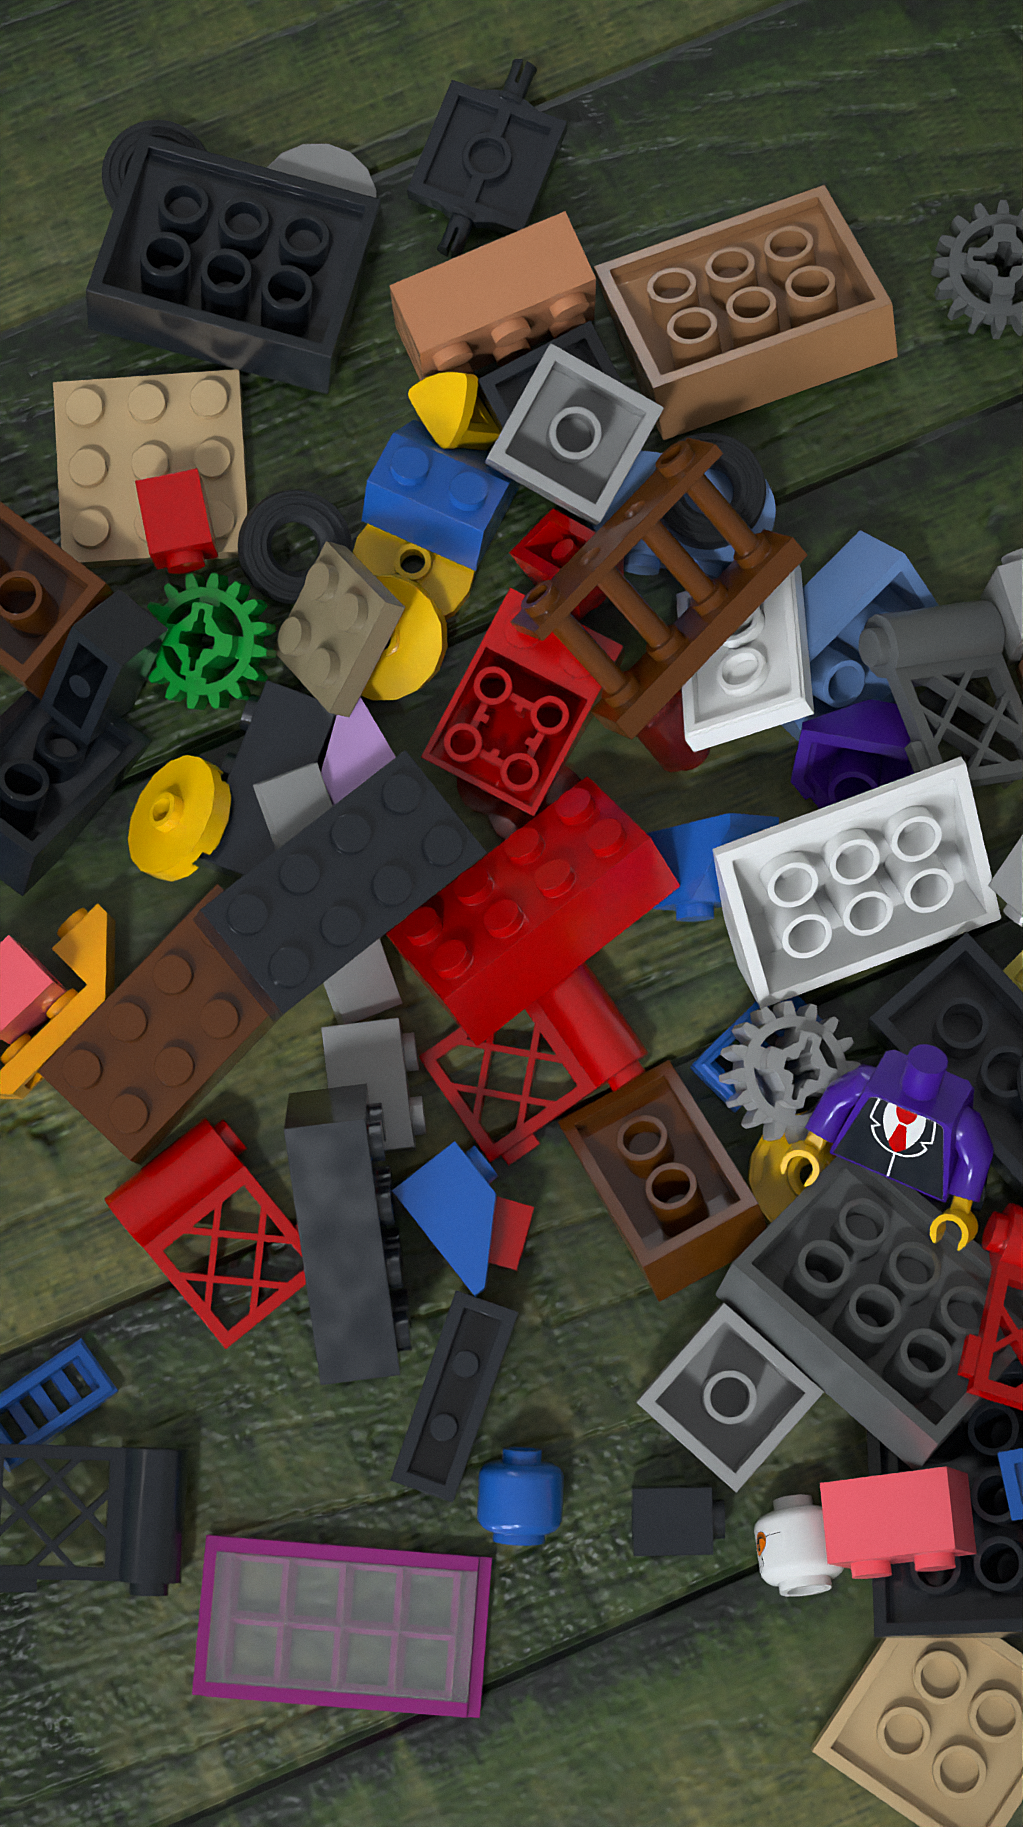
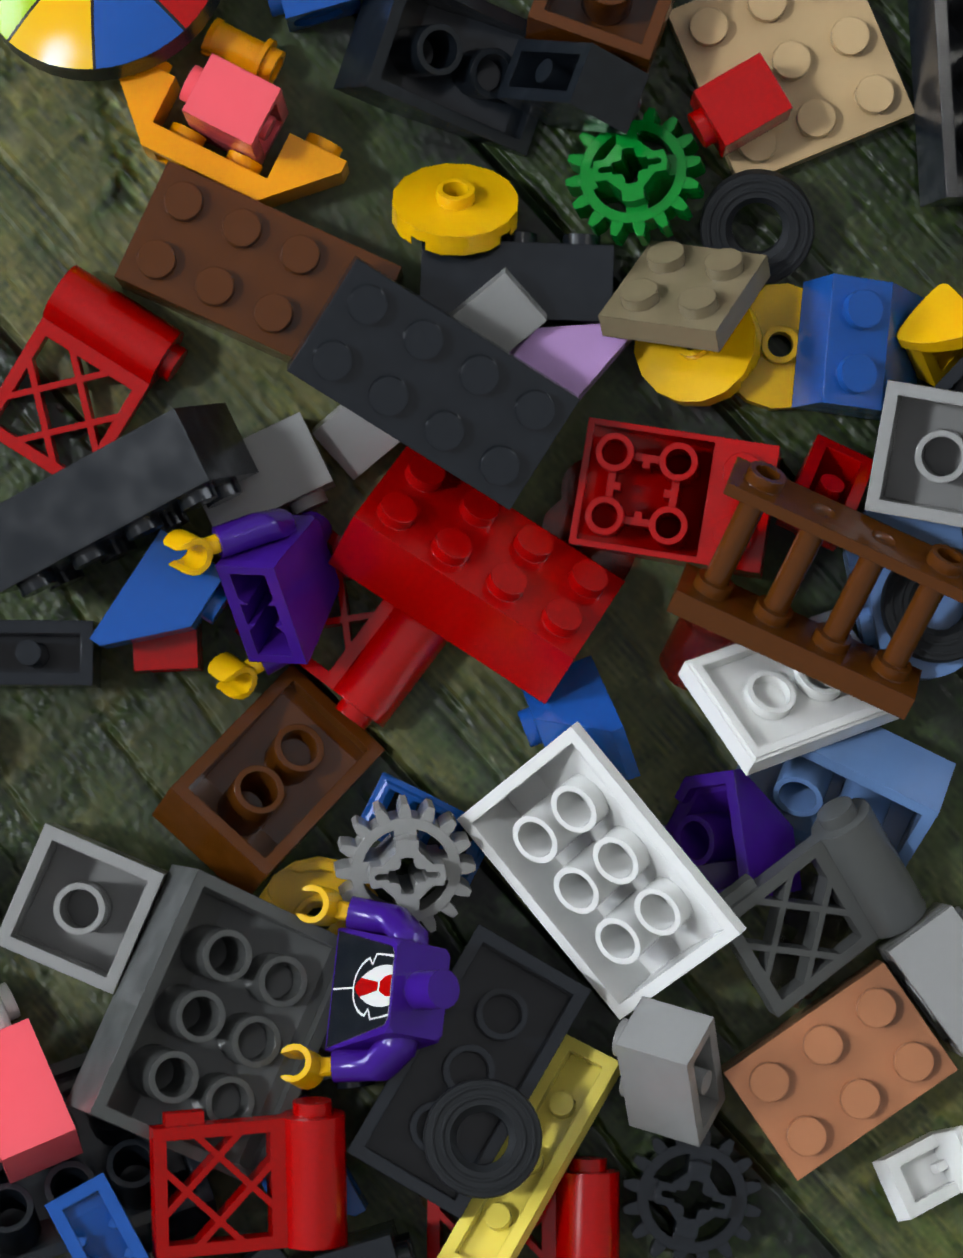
camera: 70 degrees right, 5 degrees up
none -> dark purple torso [163,508,339,700]

